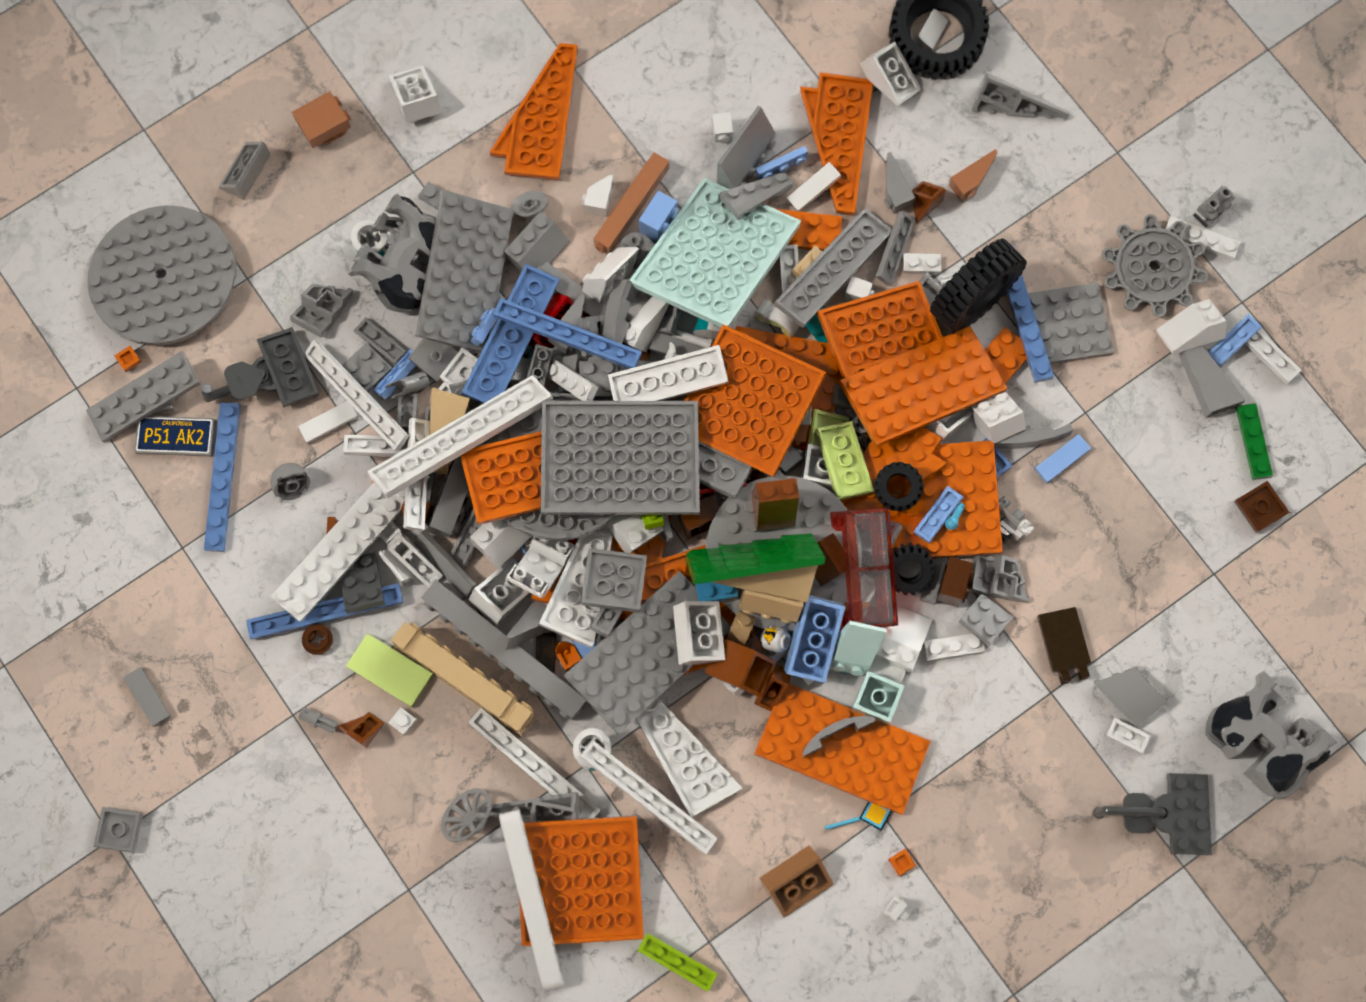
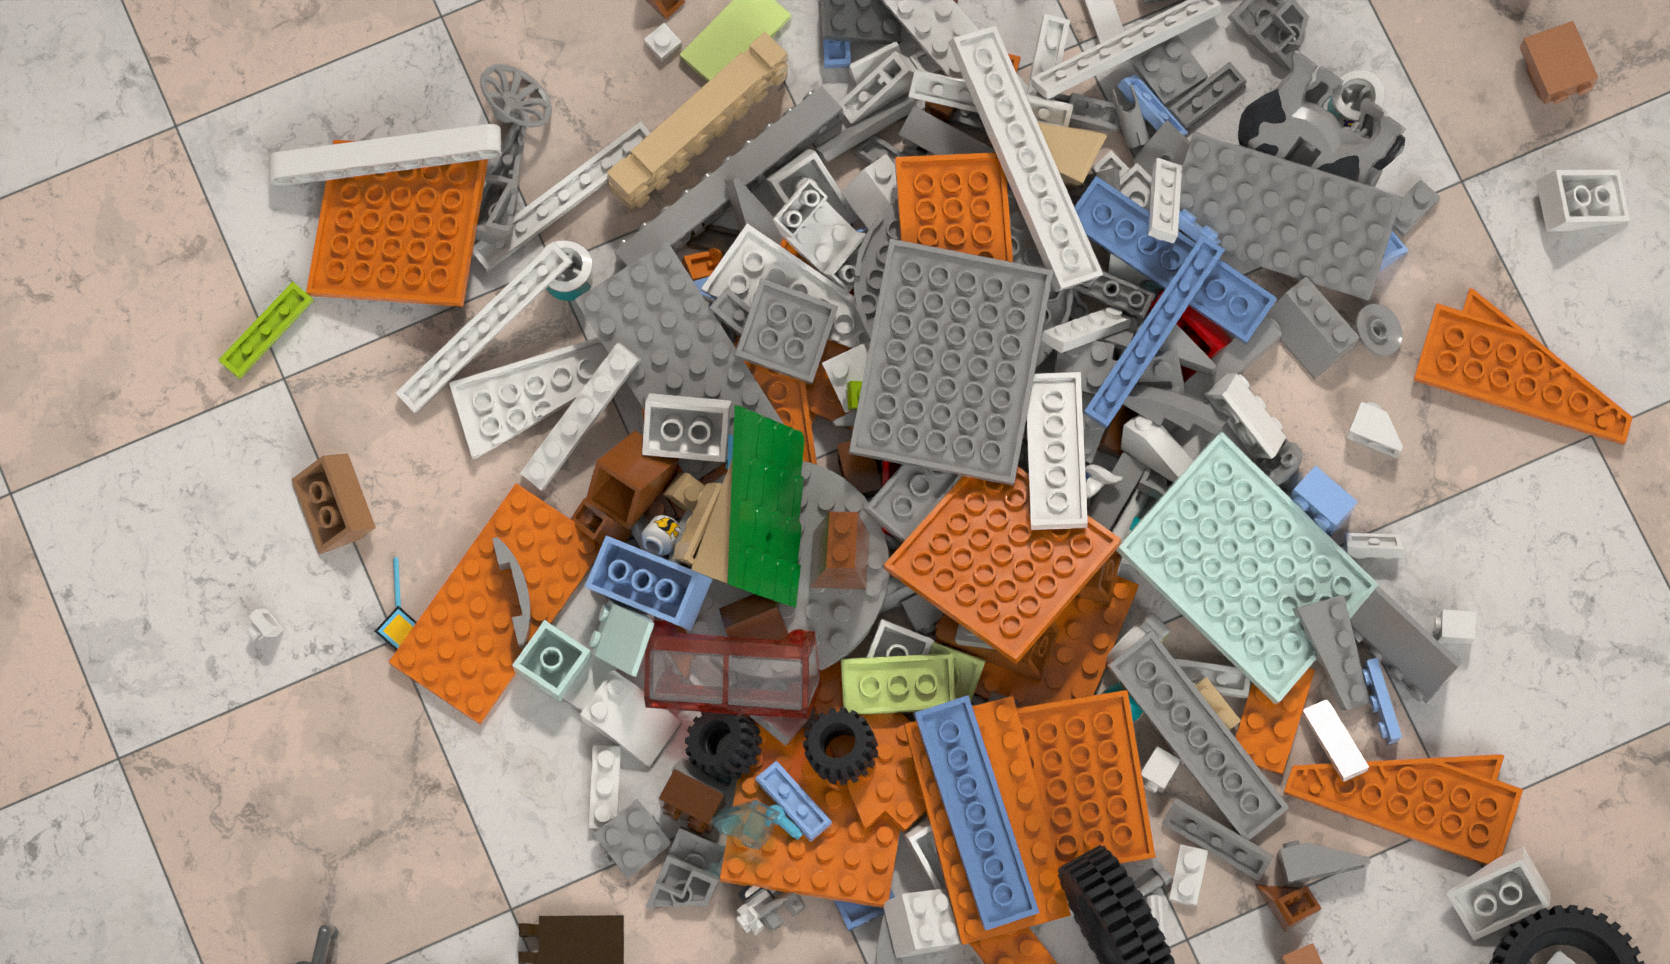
camera: 100 degrees right, 0 degrees up
nougat brick [593,152,669,254] -> none
orange tile [888,848,916,876] -> none
none -> white plate [520,343,641,490]
none -> clear light blue slope [709,800,780,850]
none -> medium blue plate [913,695,1039,931]
none -> white plate [1148,158,1182,244]
none -> white plate [1344,533,1403,560]

